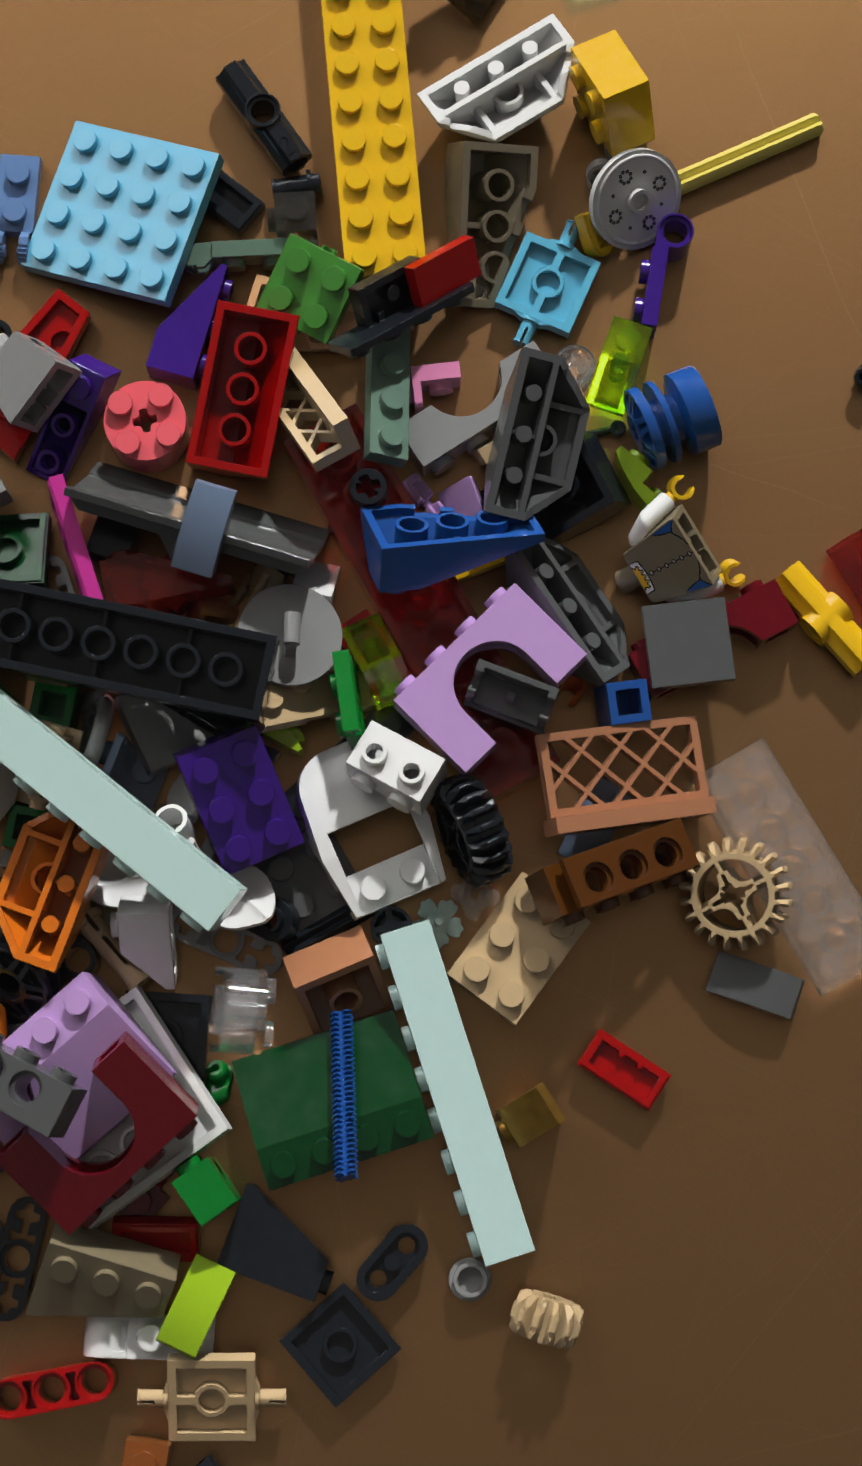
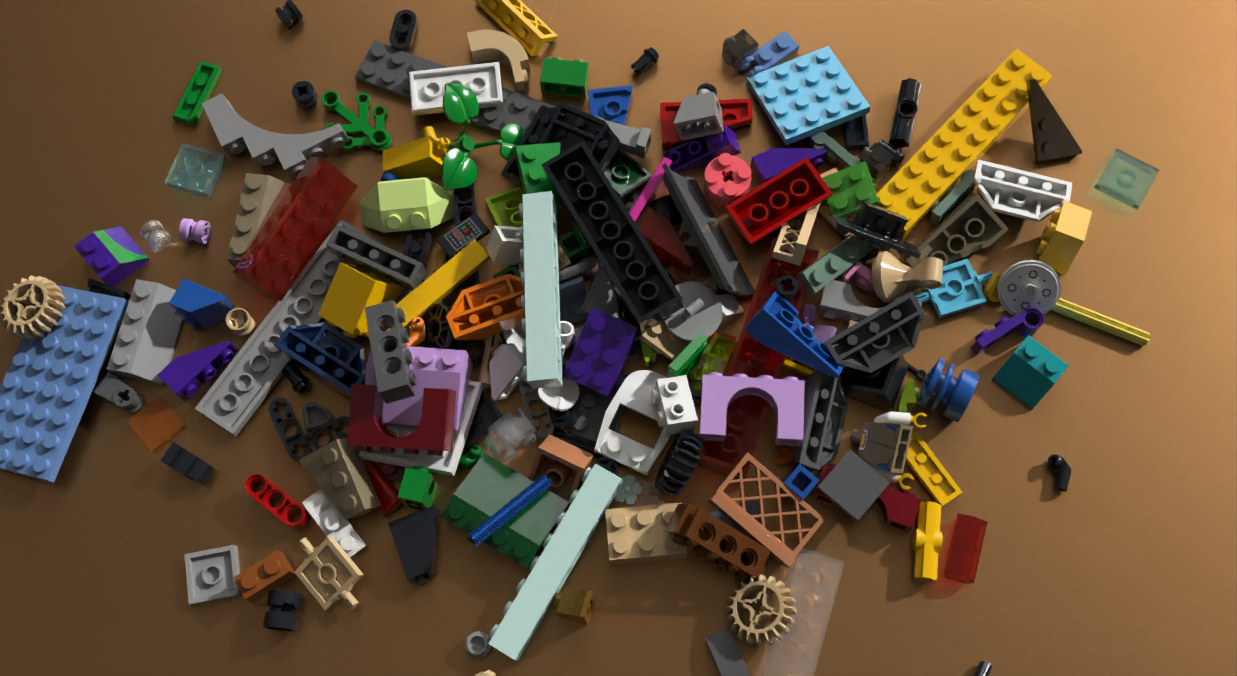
camera: 55 degrees right, 10 degrees down
lime slope [155,1254,236,1360] -> none
sand blue slope [171,479,238,578] -> none
black plate [279,1282,401,1408] -> none
black plate [357,1223,428,1301] -> none
red tile [404,235,482,307] -> none
dark grey hinge [463,658,559,734] -> none
clear wheel [557,345,595,393] -> none
red plate [576,1029,671,1111] -> none
clear neon green slope [586,315,653,417] -> none
none -> tan piece [872,250,943,303]
none -> yellow plate [906,431,963,507]
none -> sand green hinge [929,169,976,227]
none -> teal slope [992,335,1069,410]

